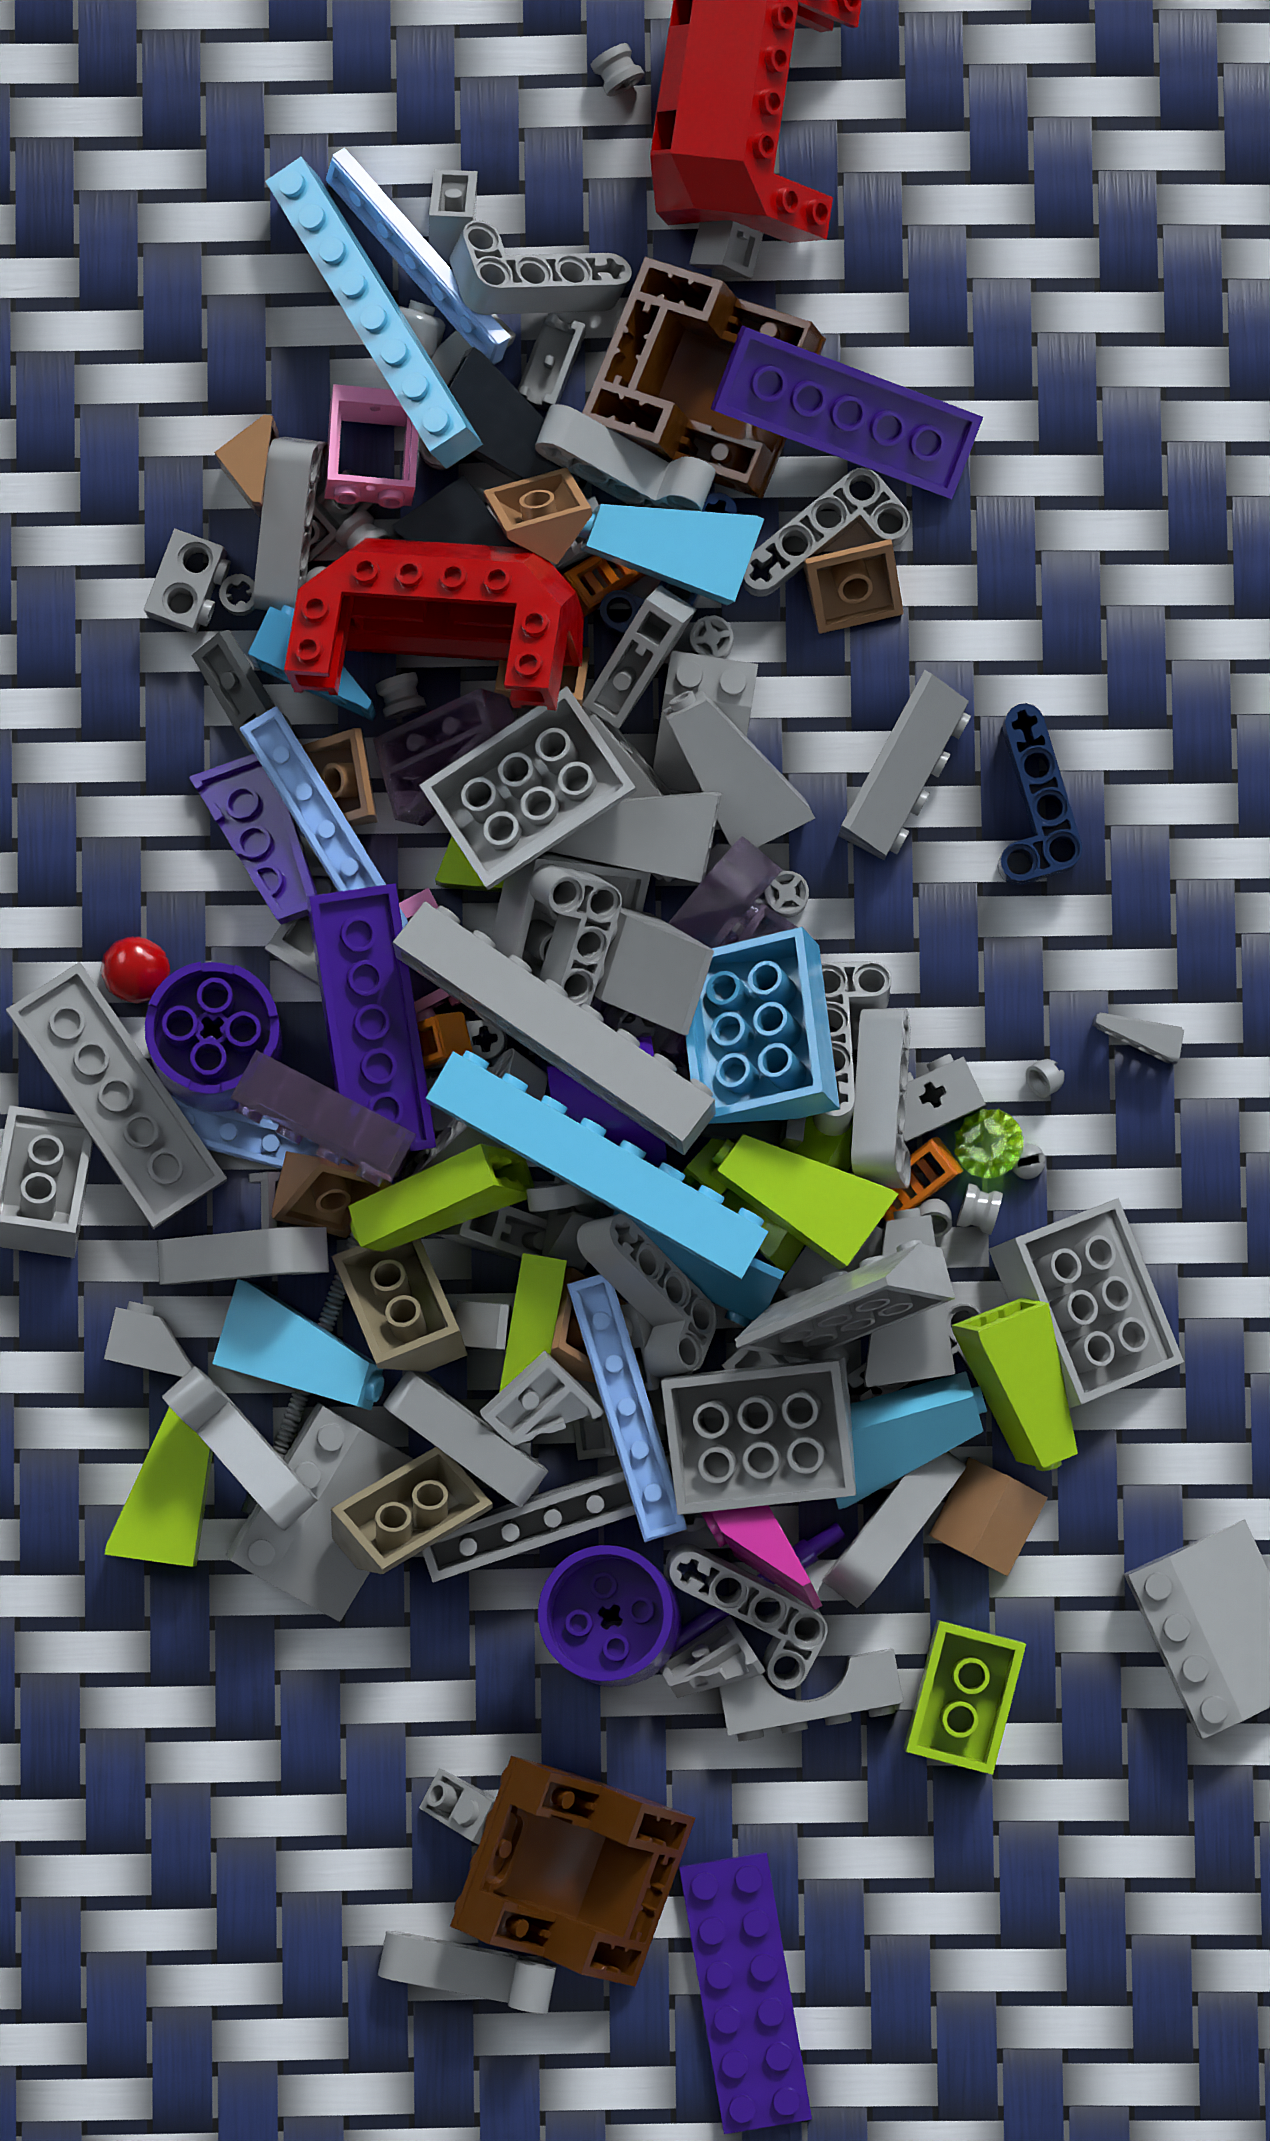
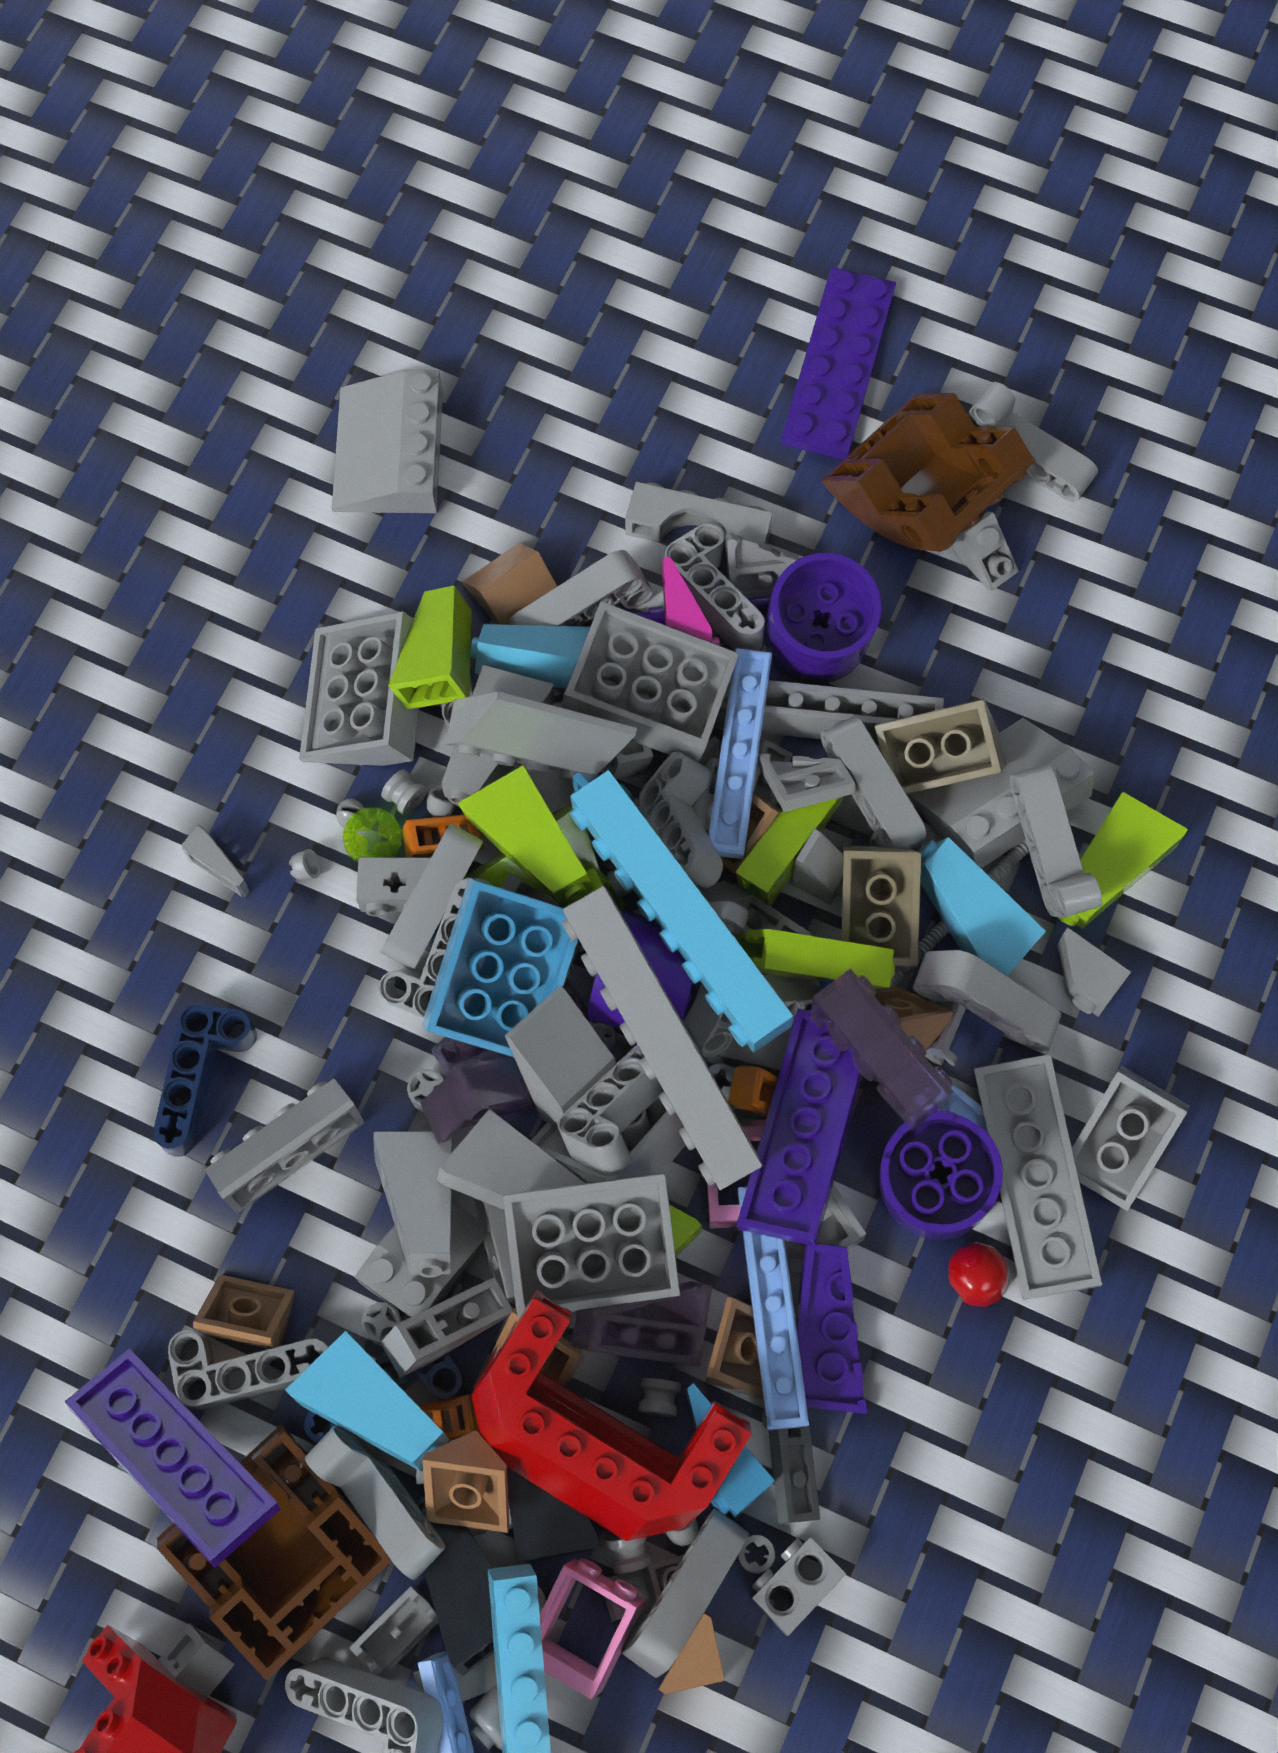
camera: 155 degrees left, 15 degrees down
lime brick [903,1620,1026,1775] -> none

